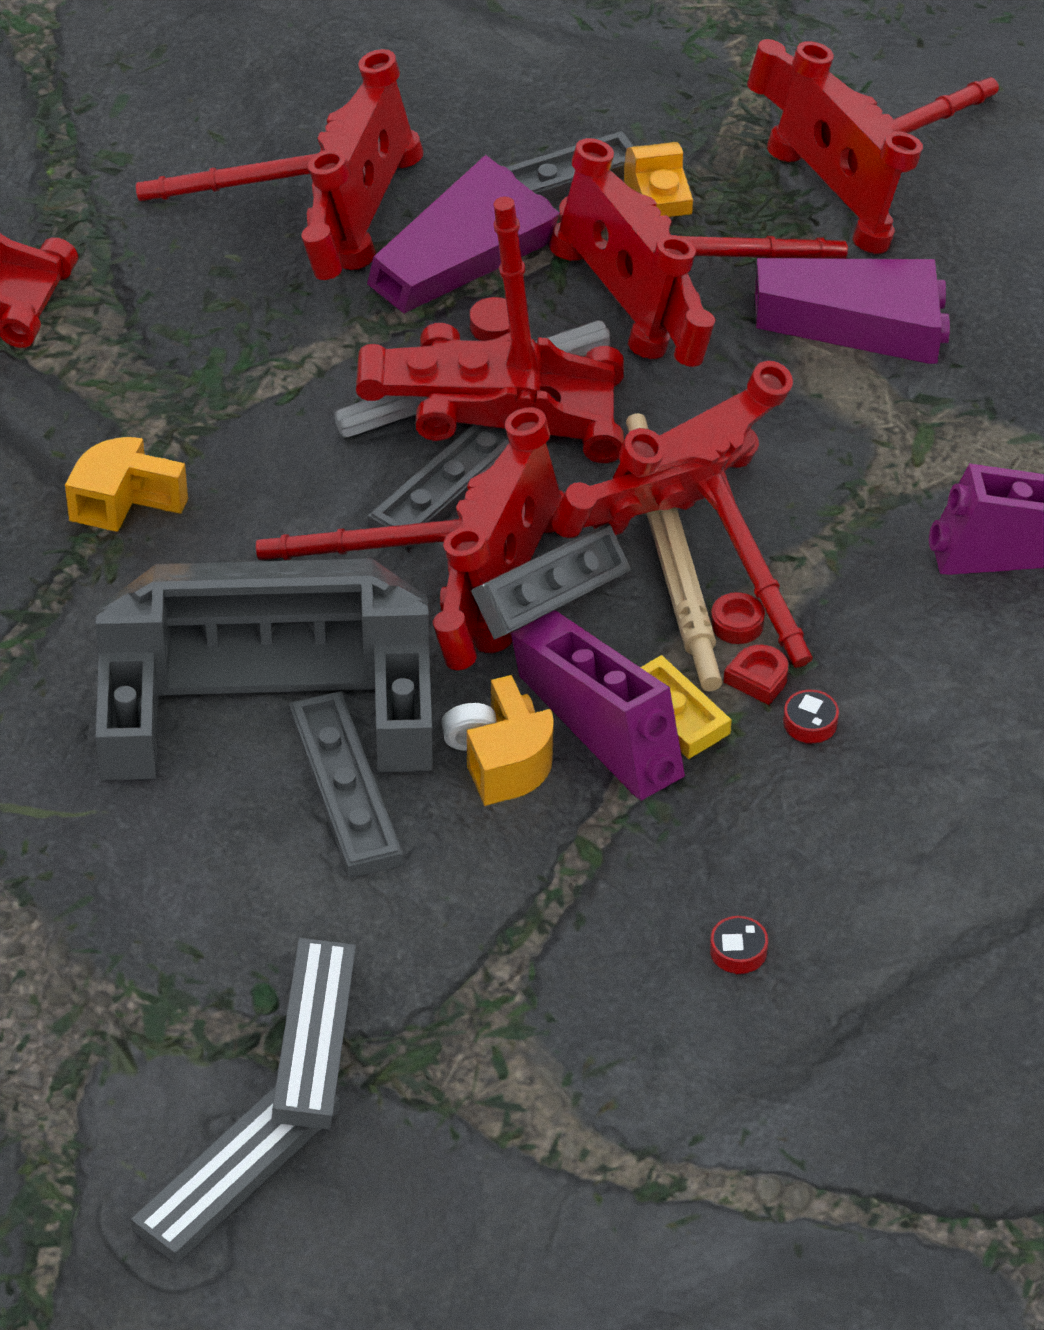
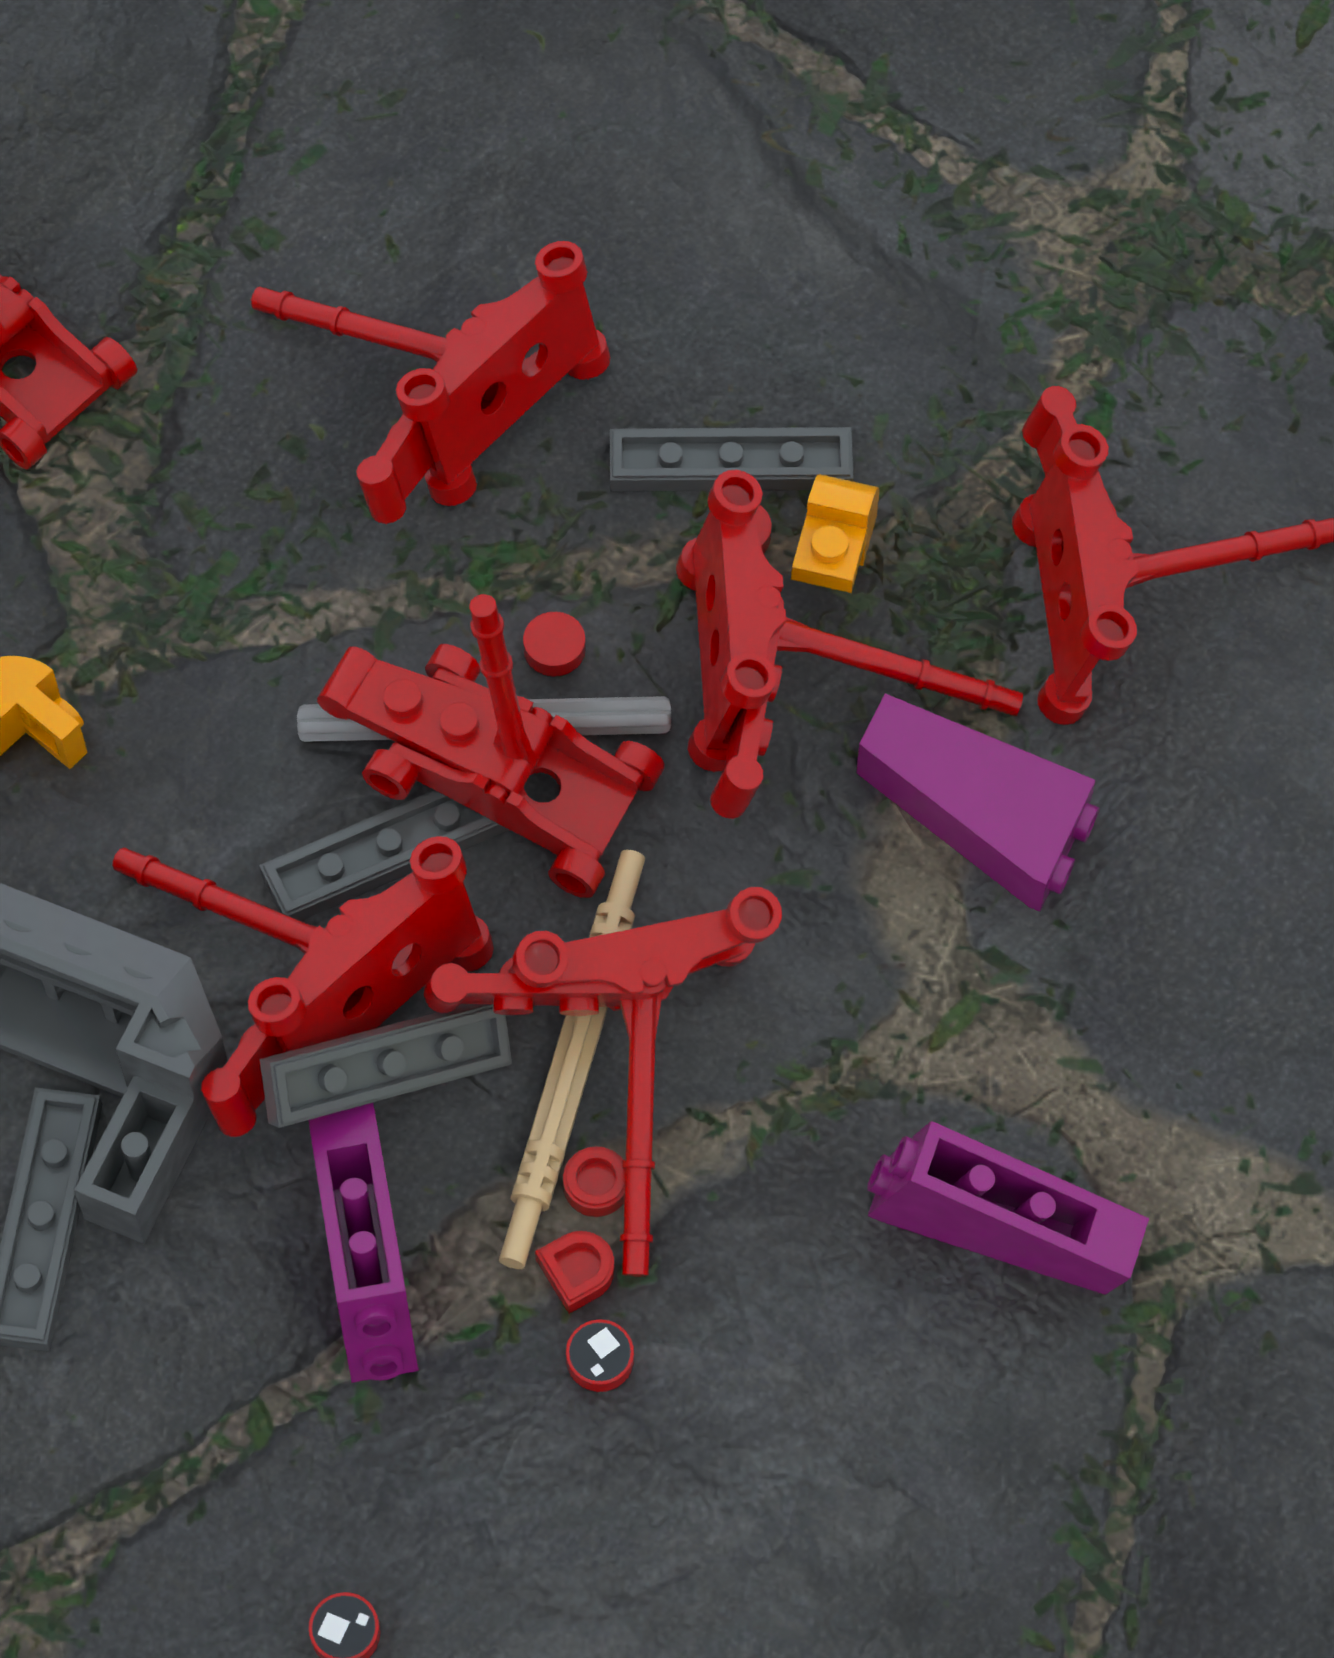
camera: 25 degrees right, 15 degrees up
magenta slope [367,155,560,313] -> none
white tile [441,703,497,751] -> none
light orange brick [467,675,554,806] -> none
yellow plate [640,655,732,759] -> none

